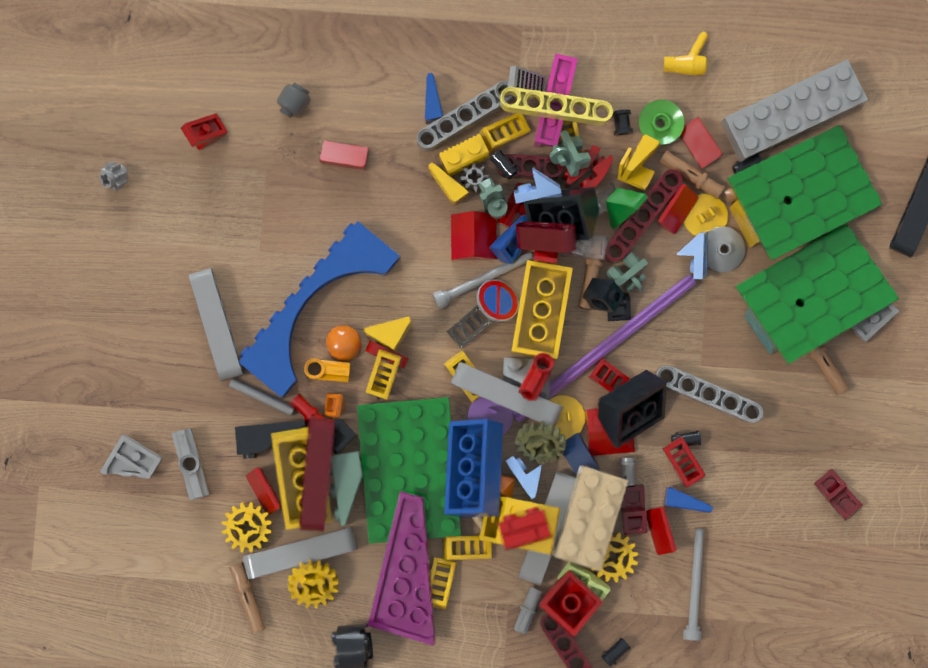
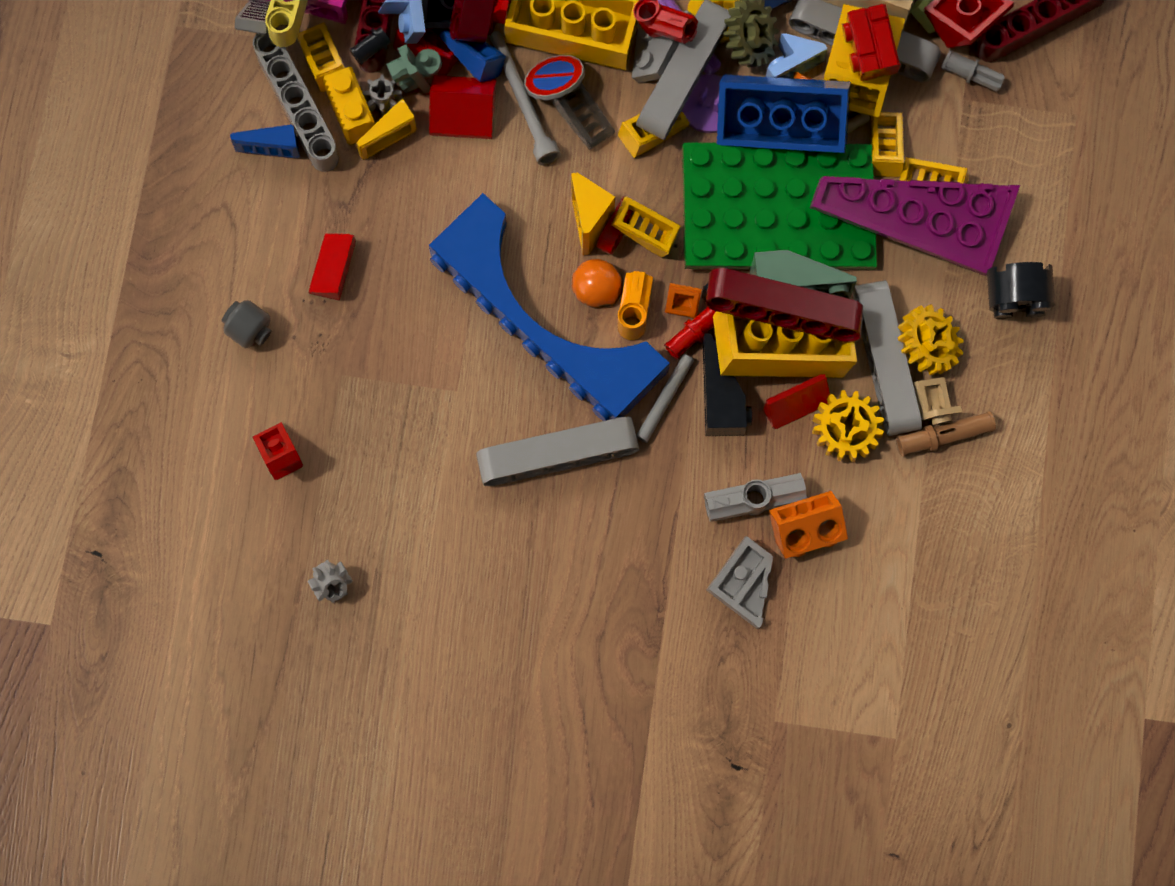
camera: 85 degrees left, 10 degrees down
none -> orange brick [769,491,848,559]
none -> tan bracket [913,377,962,425]

